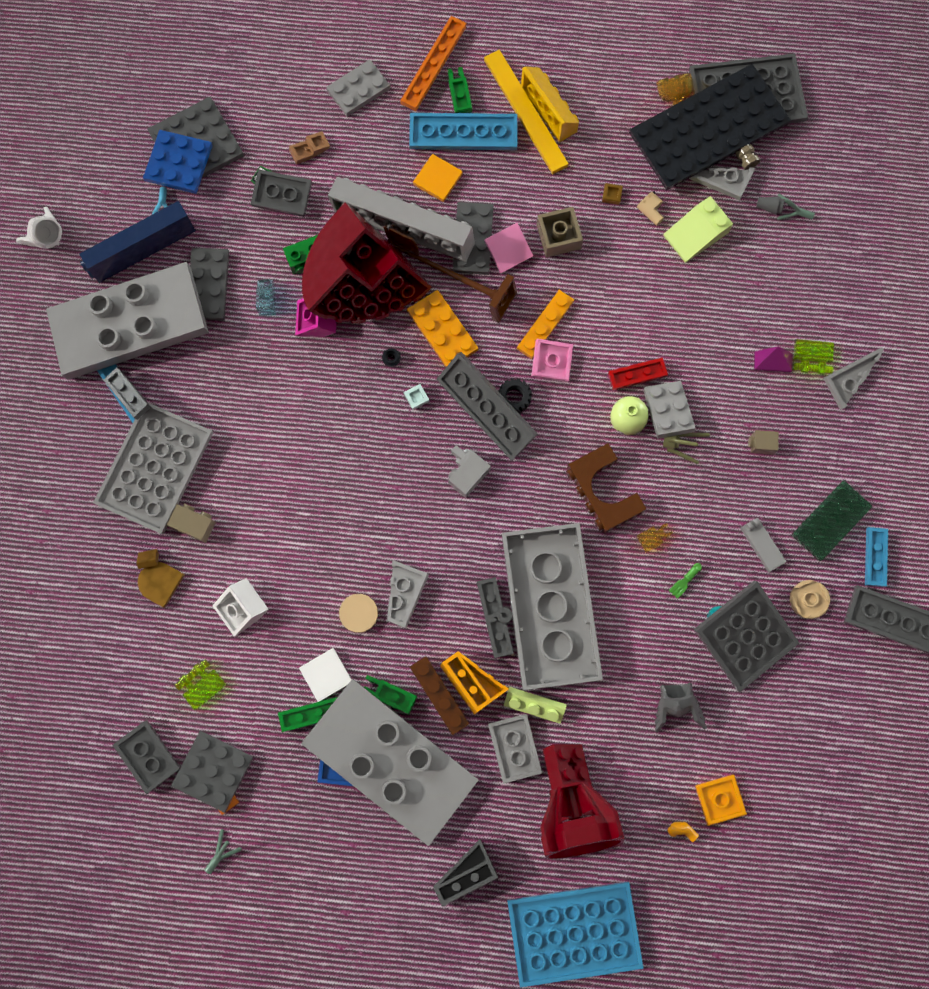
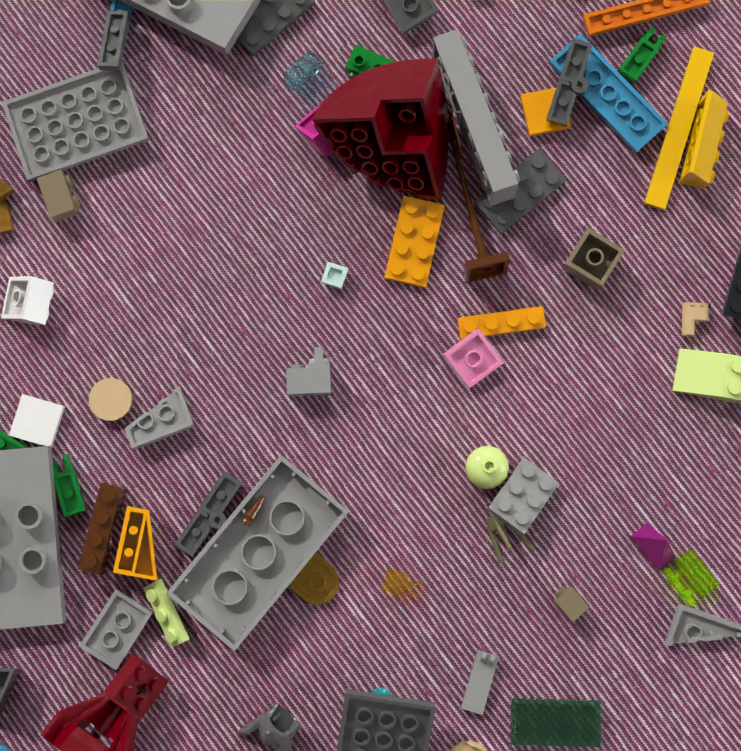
camera: 45 degrees right, 5 degrees up
black plate [382,348,401,367] -> none
dark grey plate [436,352,538,461] -> none
bright pink tile [484,223,533,273] -> none
black tyre [499,378,532,414] -> none
reddish brown arch [566,443,646,534] -> none
pearl gold tile [602,183,623,205] -> none
red plate [608,357,668,390] -> none
bright green piece [669,563,702,598] -> none
none -> reddish brown piece [241,496,265,527]
none -> pearl gold tile [289,552,339,605]
none -> dark grey hinge [546,38,593,127]

